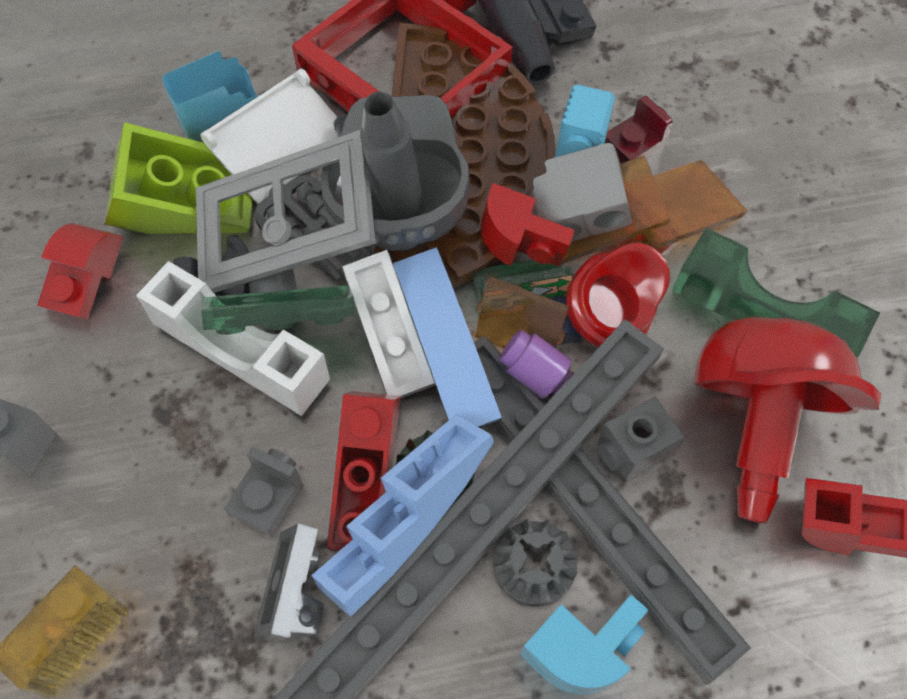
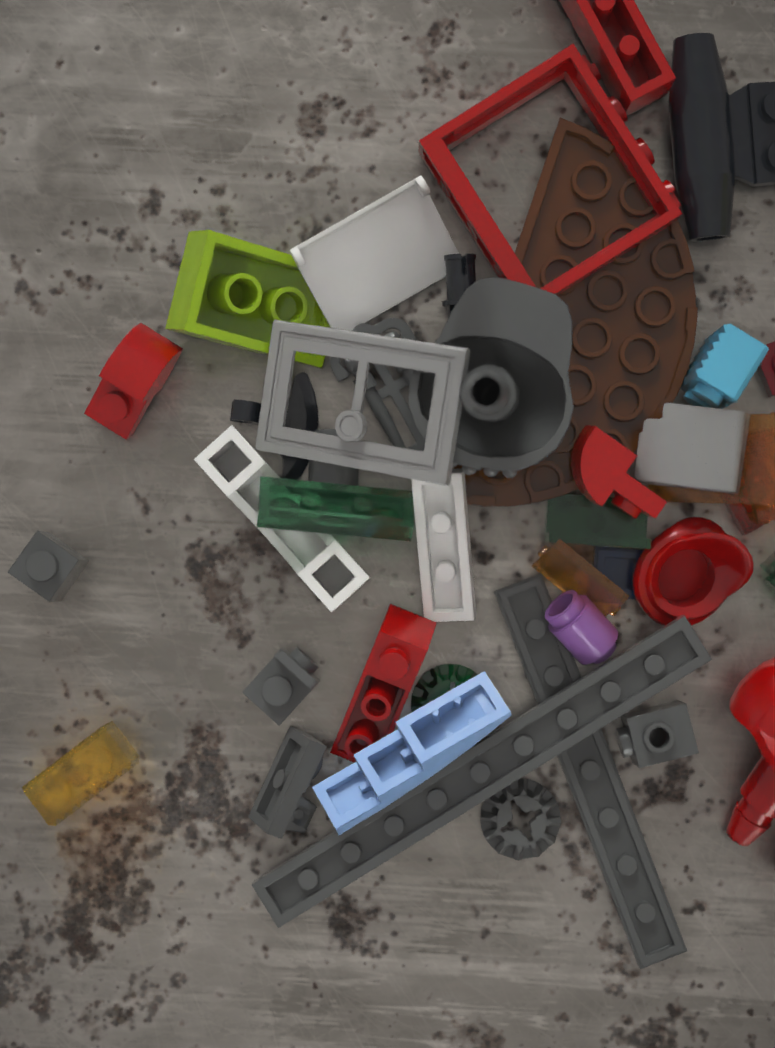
camera: 20 degrees right, 25 degrees up
medium azure piece [162,51,258,143] -> none
light blue slope [393,248,502,428] -> none
medium azure brick [520,595,648,695] -> none

